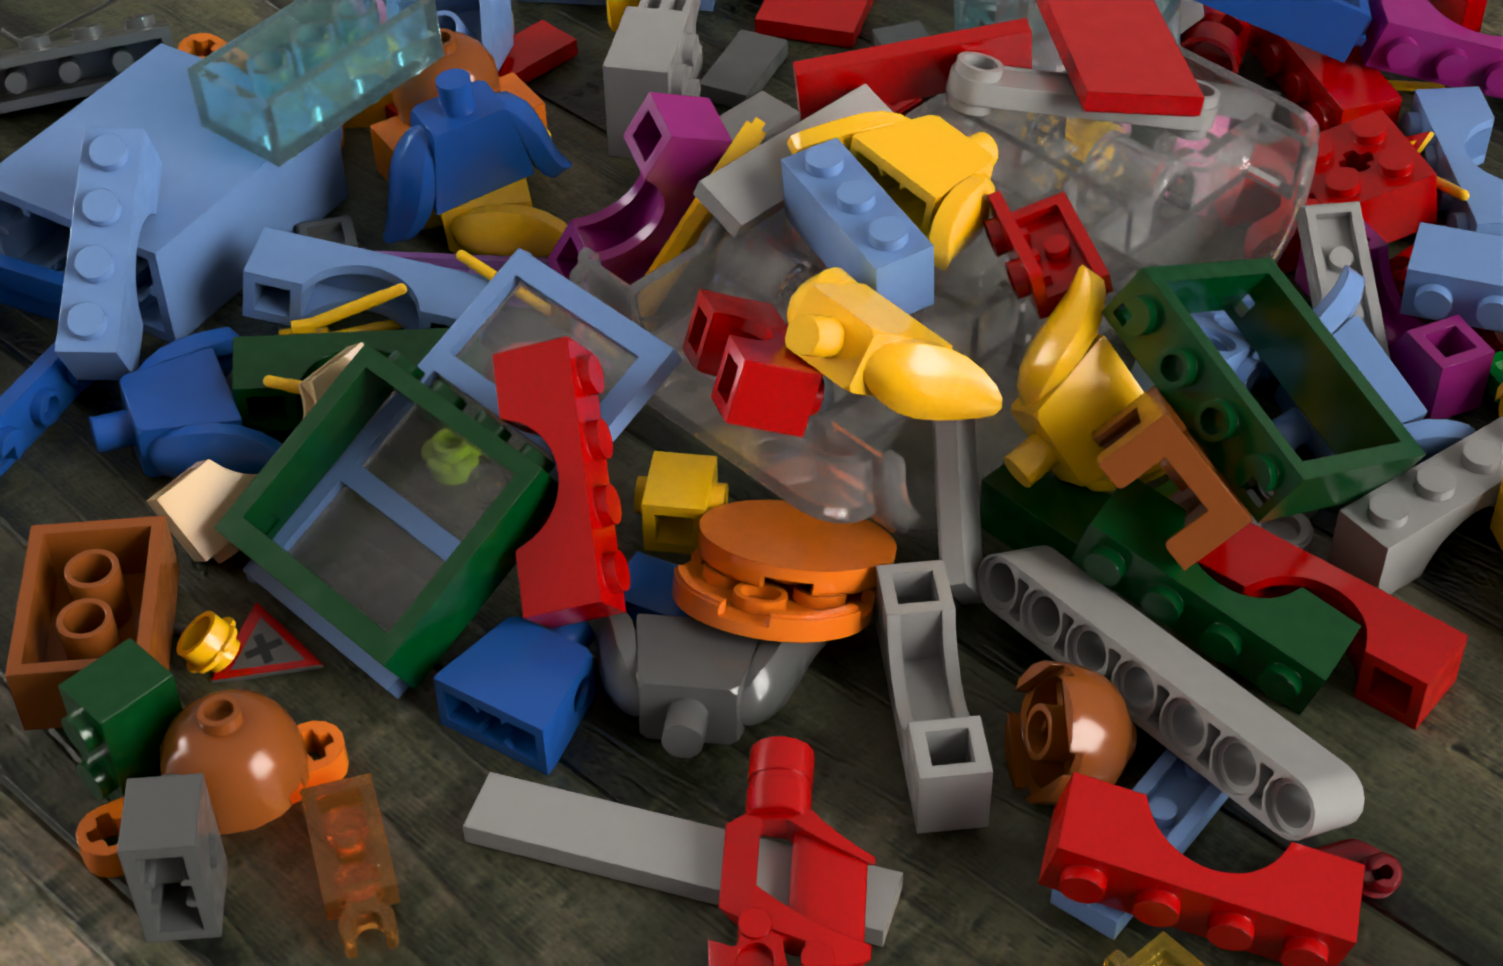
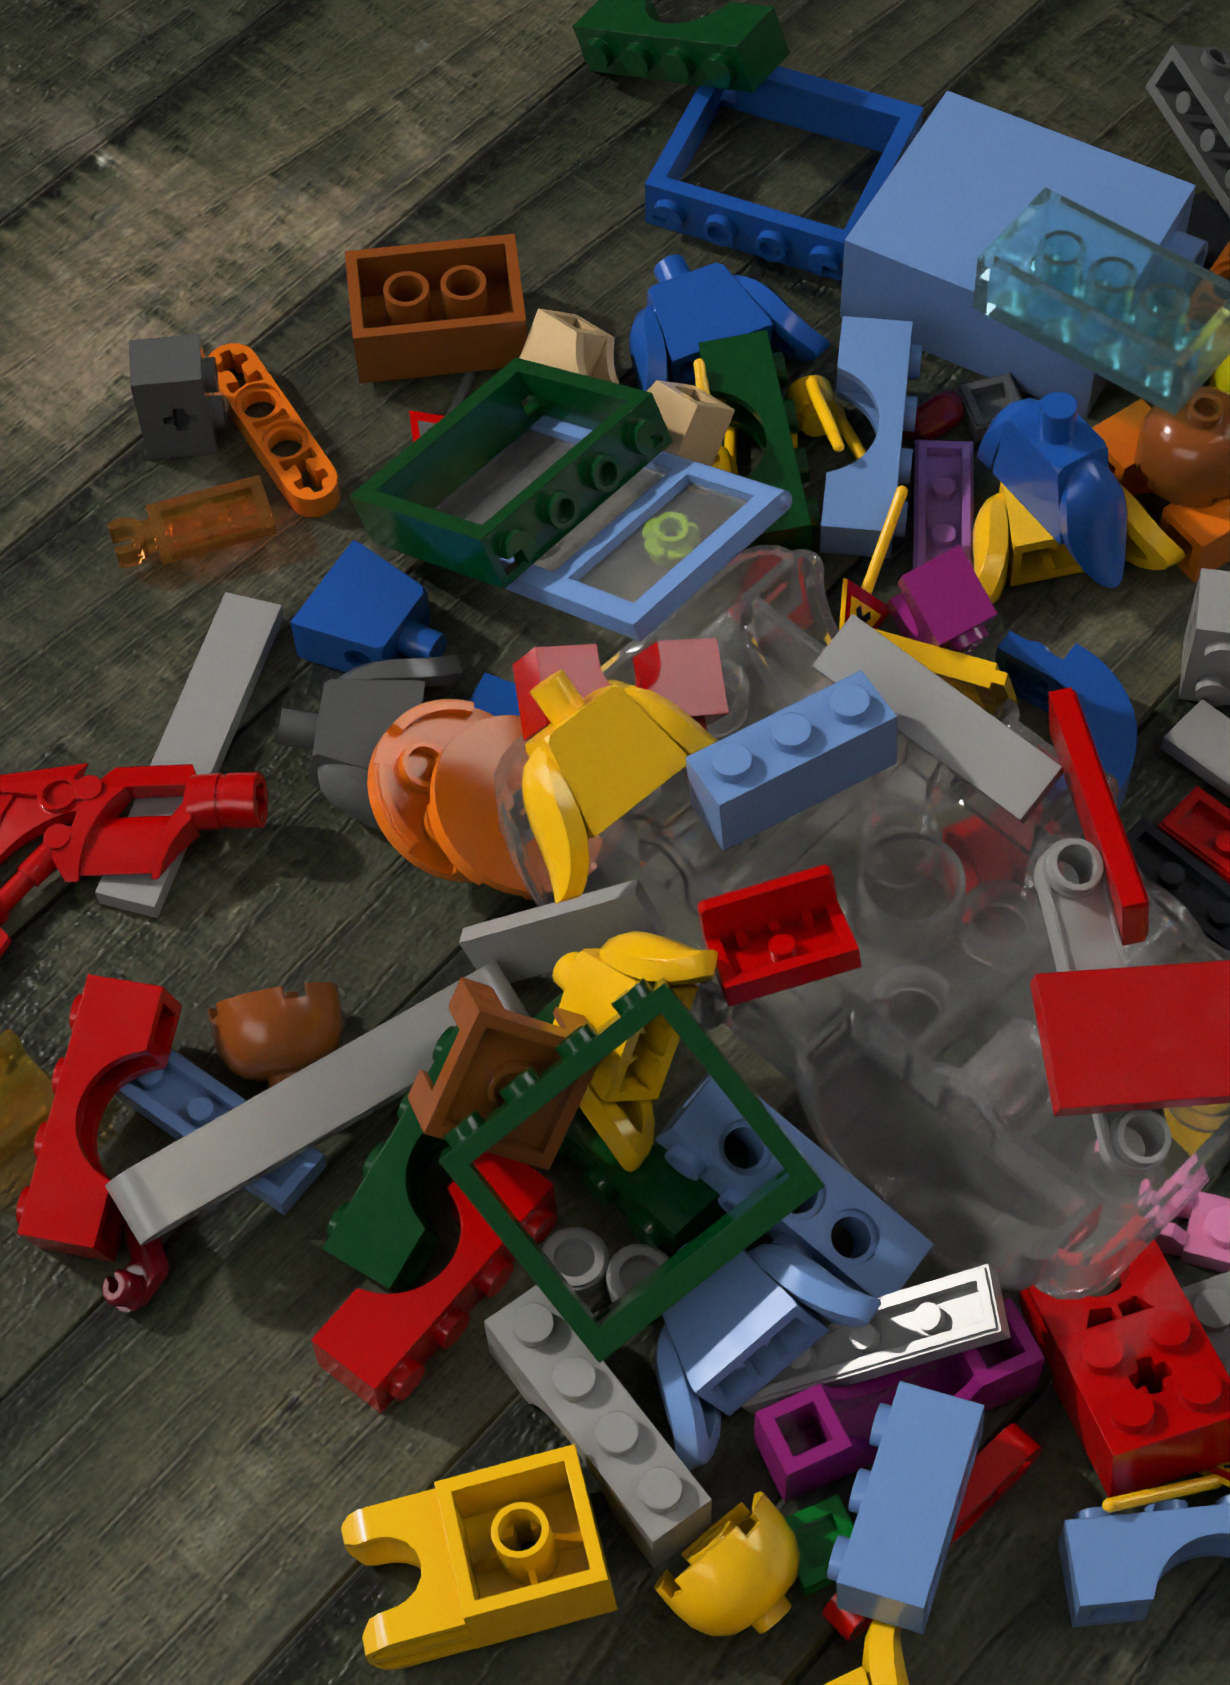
camera: 90 degrees right, 15 degrees up
medium blue arch [54,127,163,380] -> none
dark green brick [58,638,183,801] -> none
dark orange cylinder [160,689,309,834] -> none
yellow plate [176,611,240,674] -> none
red arch [492,336,630,628] -> none
yellow torso [787,111,998,271] -> none
light grey arch [875,559,993,834] -> none

